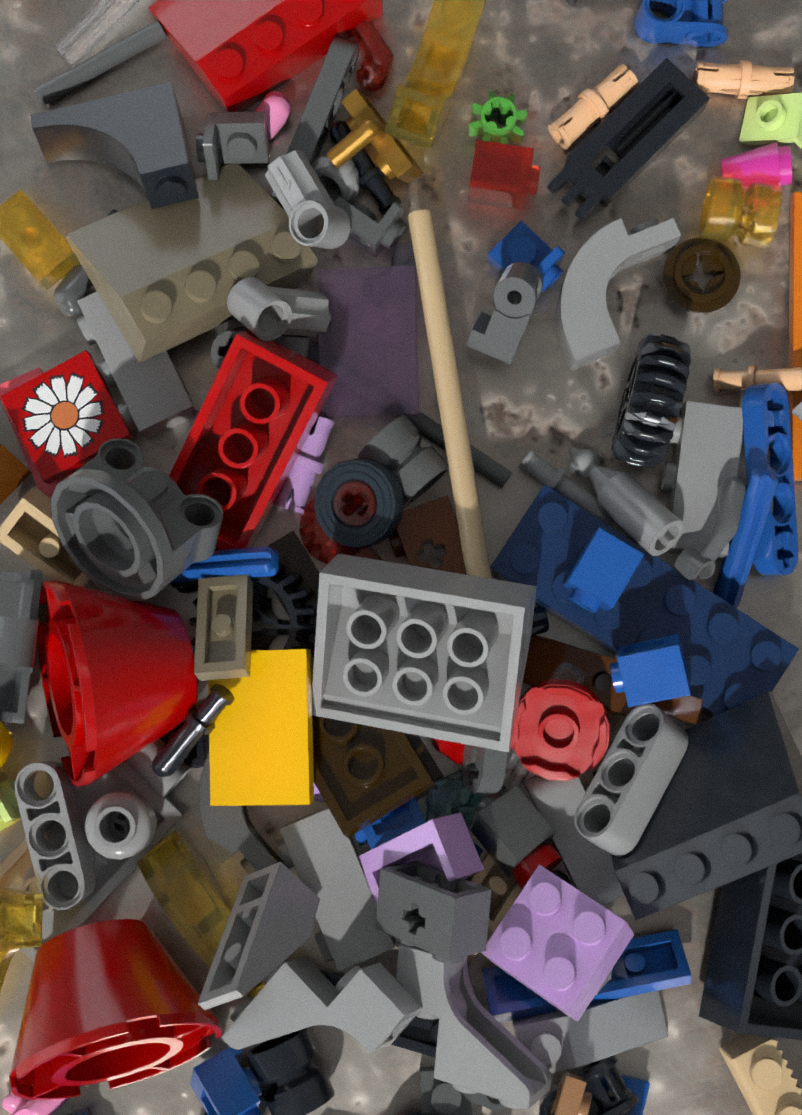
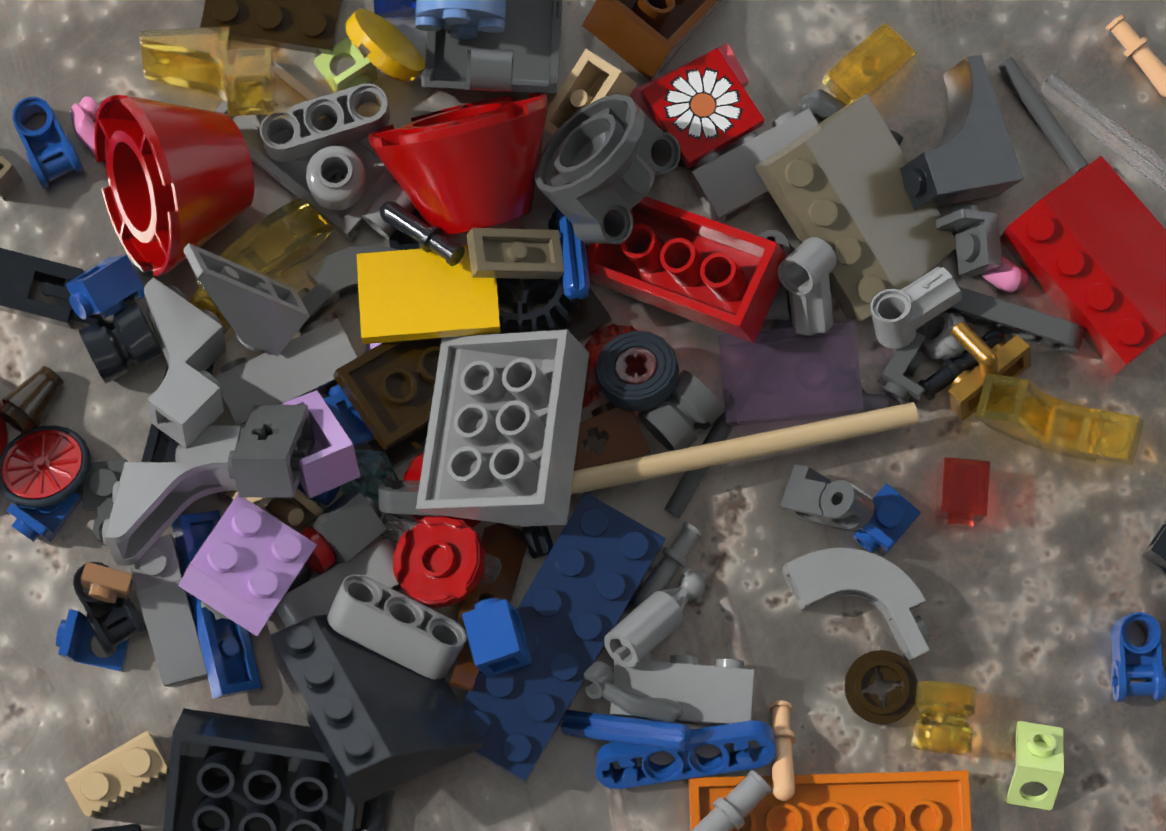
camera: 80 degrees right, 5 degrees down
lavender pin [274,416,335,515] -> none
clear red arm [352,20,394,92] -> none
bright green gear [468,91,528,156] -> none
black hinge [547,58,710,221] -> none
light nougat pin [548,64,639,150] -> none
blue brick [563,528,644,613] -> none
black gear [611,334,691,468] -> none
light nougat pin [693,60,795,99] -> none
dark pink cone [721,142,792,191] -> none

